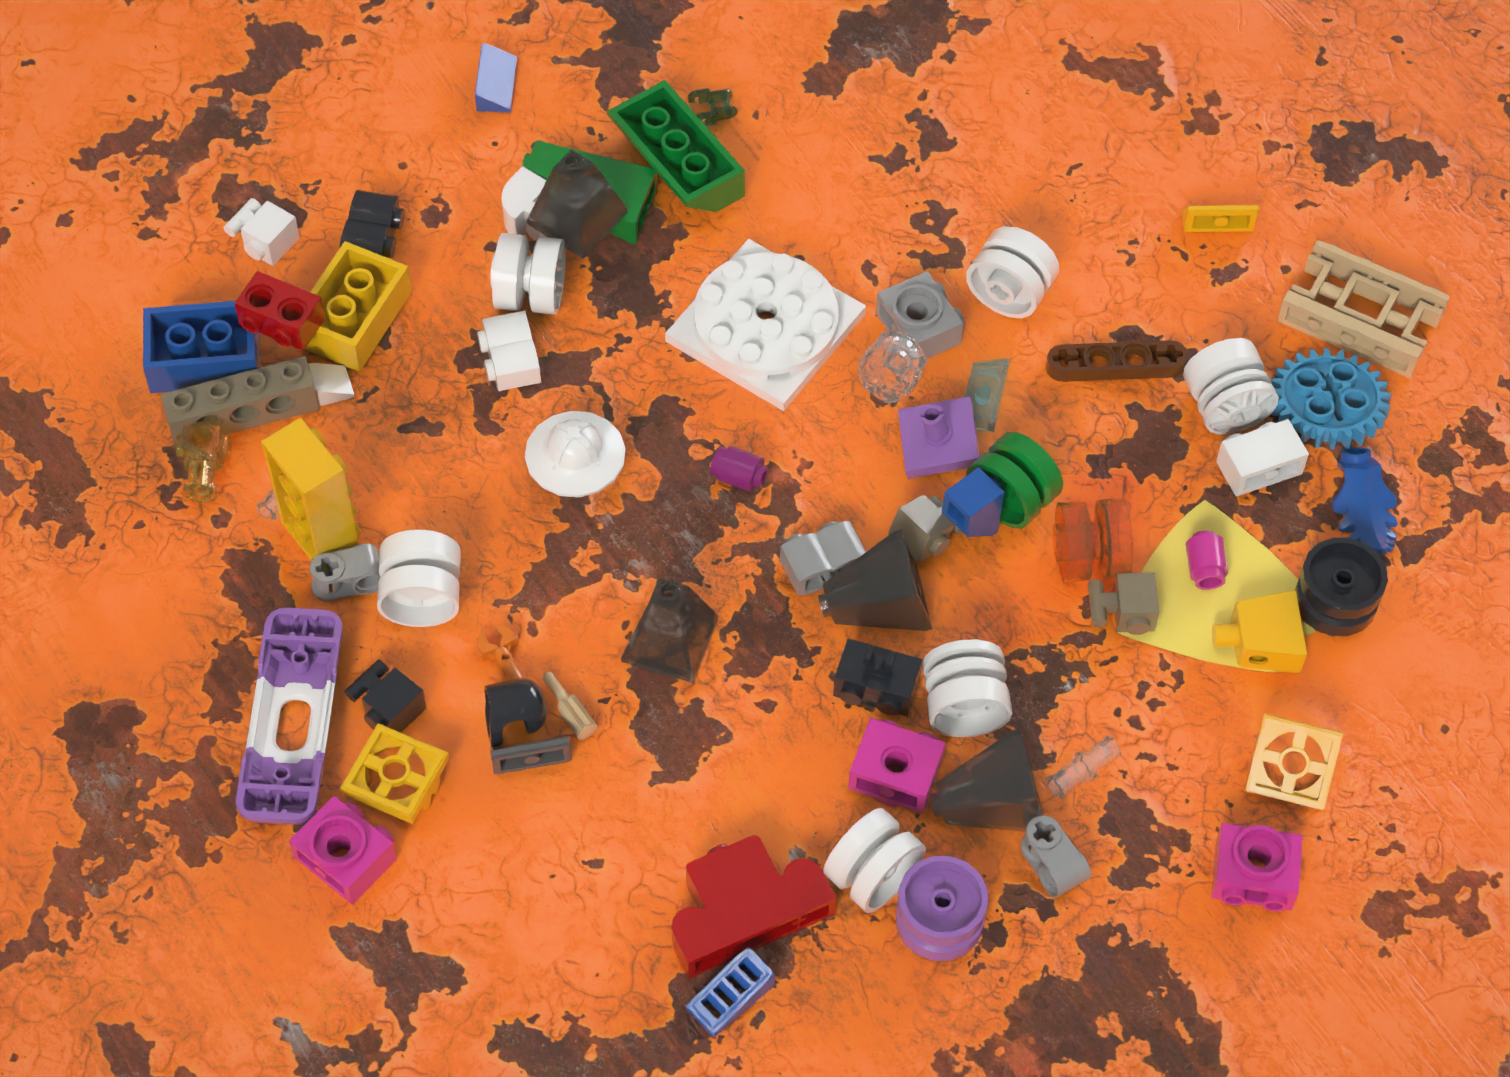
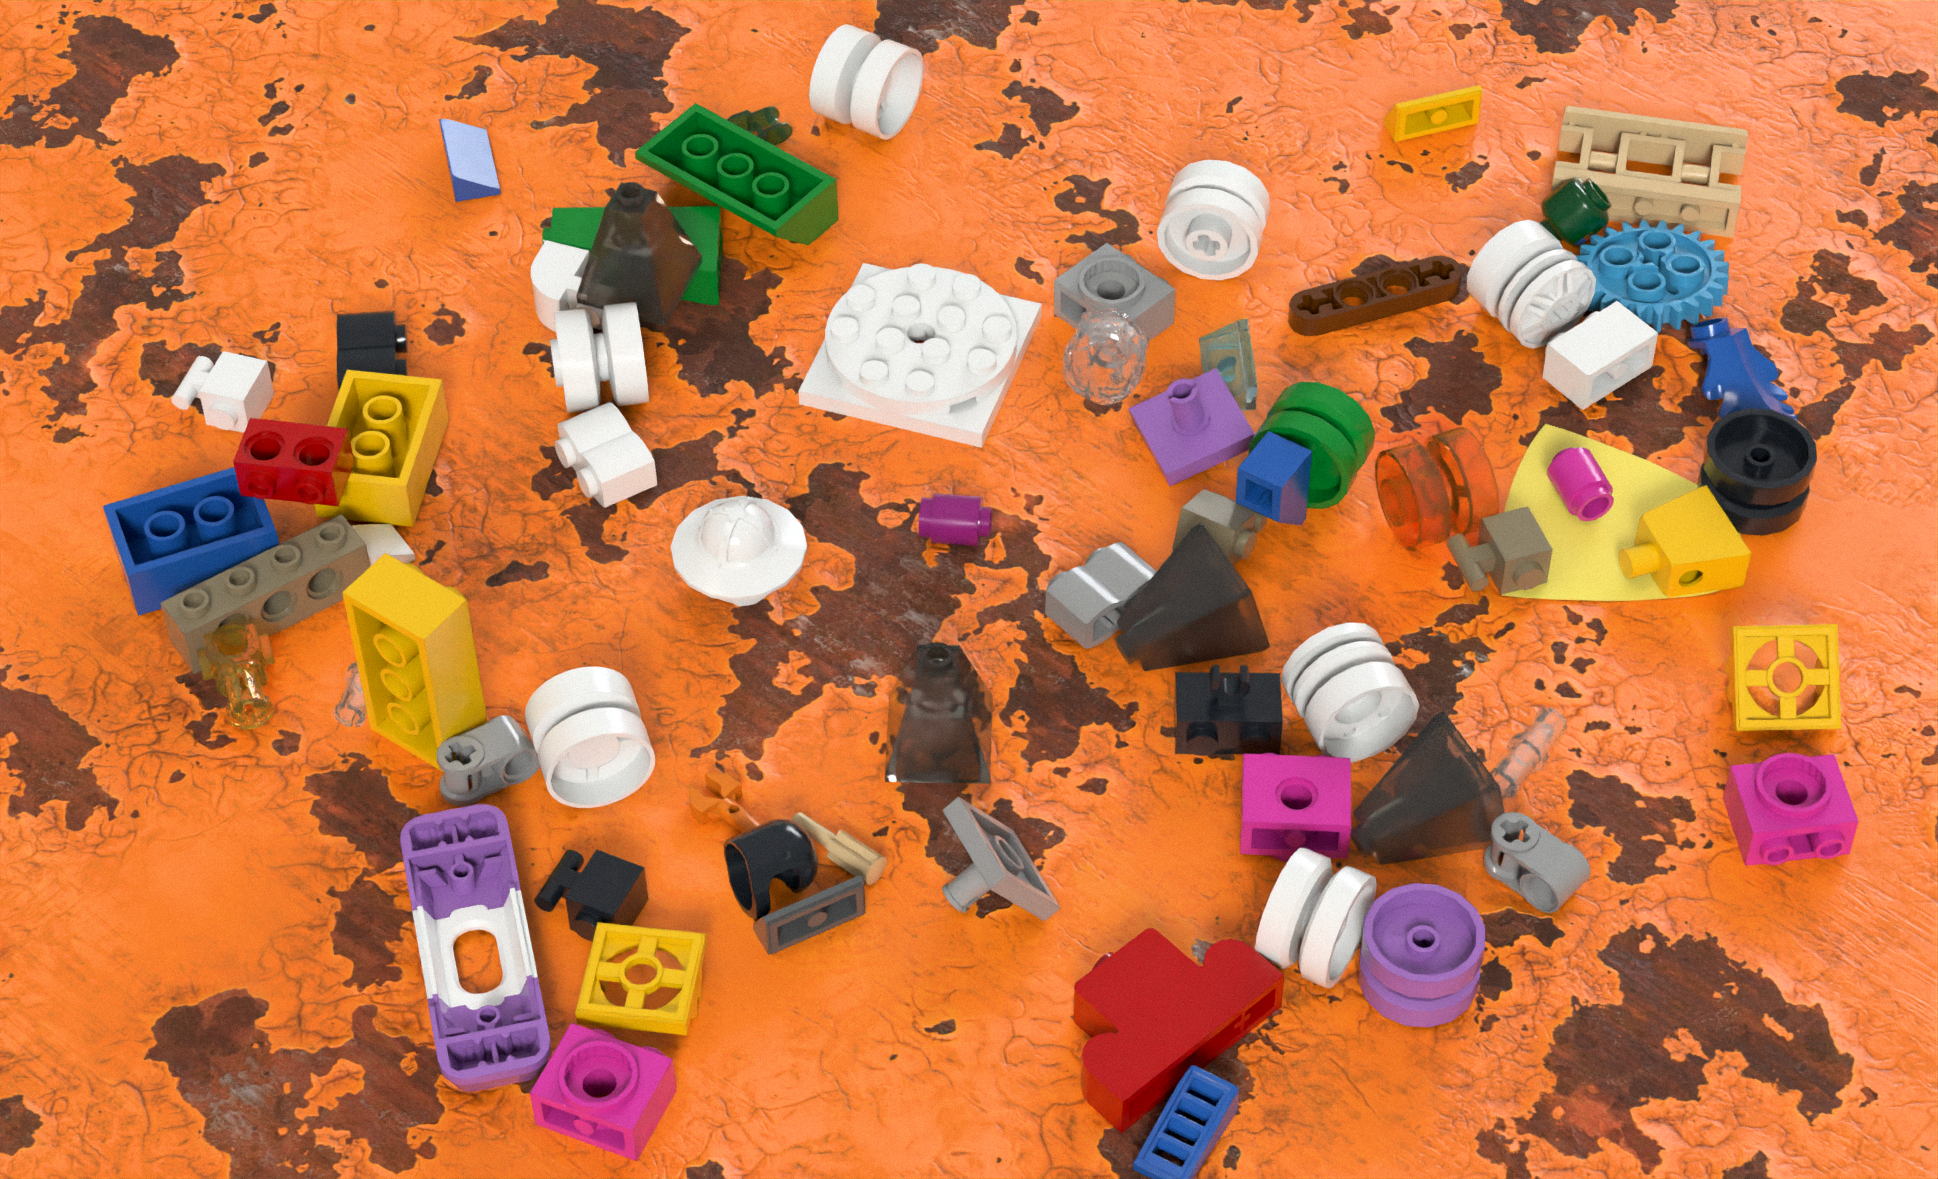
camera: 15 degrees left, 10 degrees down
none -> white wheel [809,24,924,140]
none -> light grey tile [942,796,1061,921]
none -> dark green head [1540,177,1612,247]

